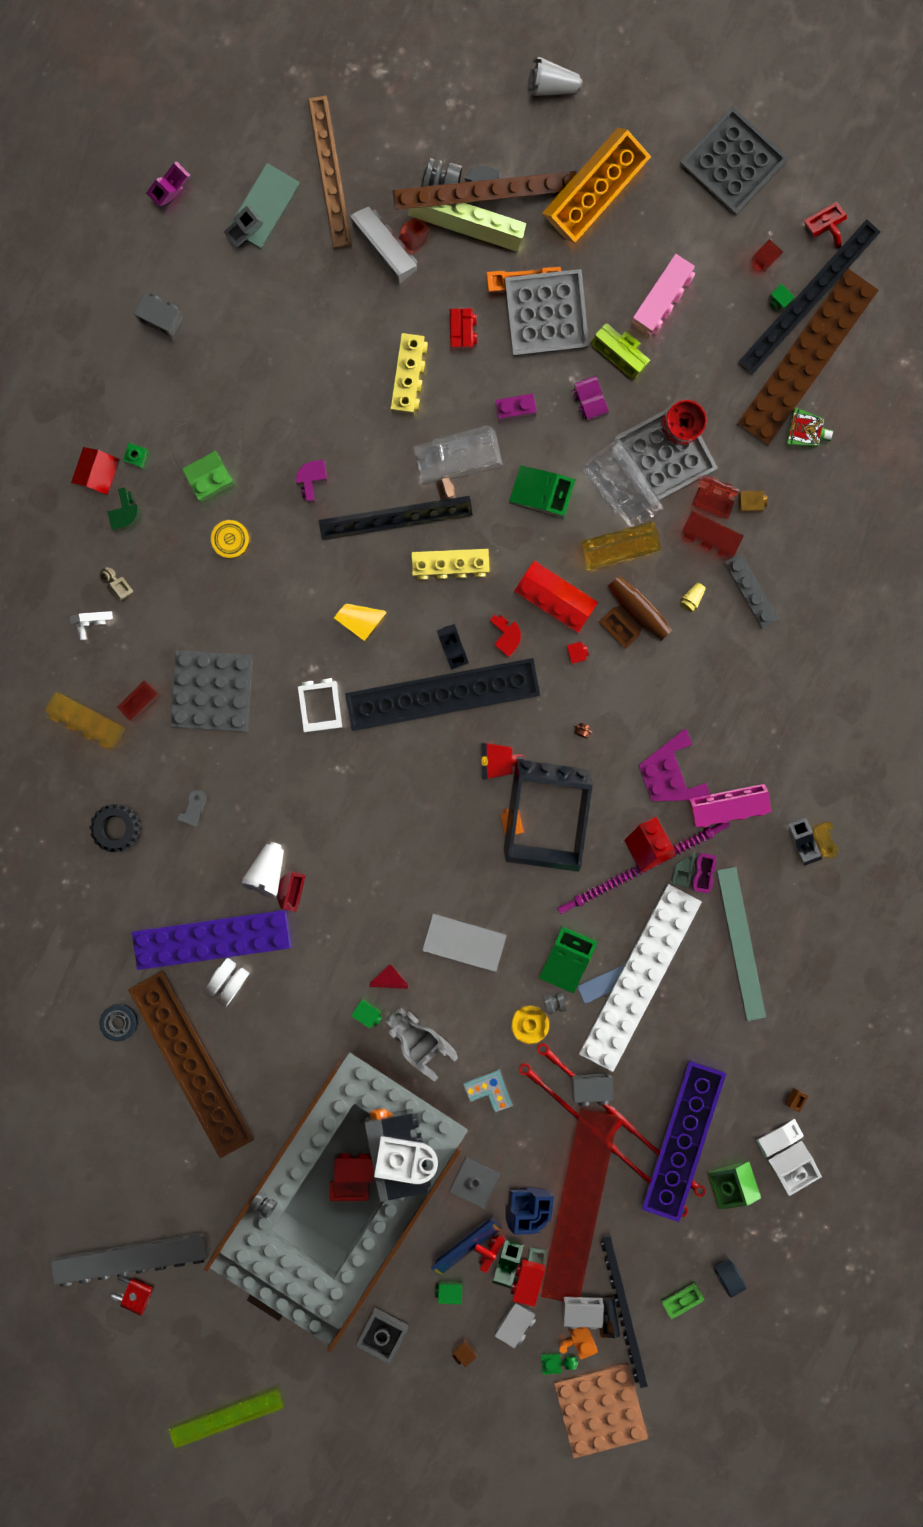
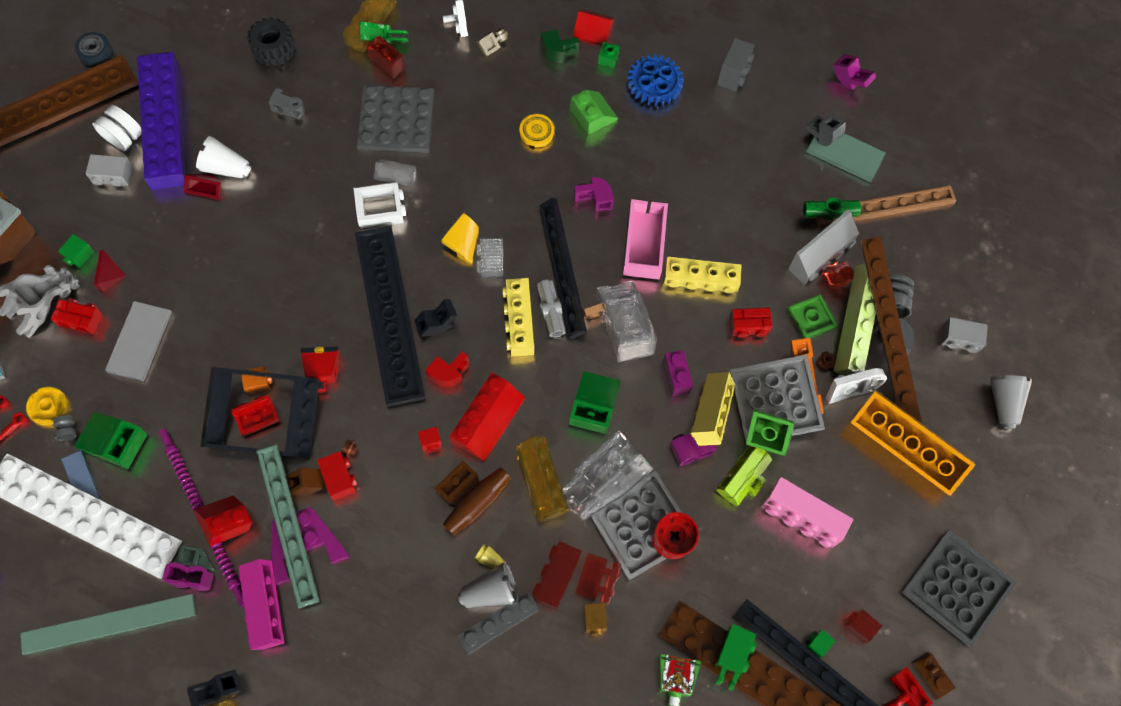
camera: 85 degrees right, 20 degrees down
none -> red brick [51,298,102,334]
none -> light grey brick [85,154,133,186]
none -> red bracket [231,395,280,437]
none -> sand green tile [257,444,320,608]
none -> reddish brown slope [286,468,323,498]
none -> red brick [317,451,357,501]
none -> green arm [359,21,408,44]
none -> clear brick [374,159,416,186]
none -> light grey cone [458,562,519,608]
none -> clear brick [477,238,503,279]
none -> light grey piece [537,280,565,338]
none -> bright pink piece [623,199,668,279]
none -> blue gear [627,54,684,106]
none -> light yellow brick [691,372,735,446]
none -> green hinge [714,624,757,691]
none -> bright green slope [746,410,794,456]
none -> bright green tile [787,294,838,339]
none -> green piece [803,197,861,220]
none -> copper plate [818,351,836,370]
none -> white plate [826,368,887,404]
none -> reddish brown plate [911,651,956,700]
none -> light grey brick [942,317,988,353]

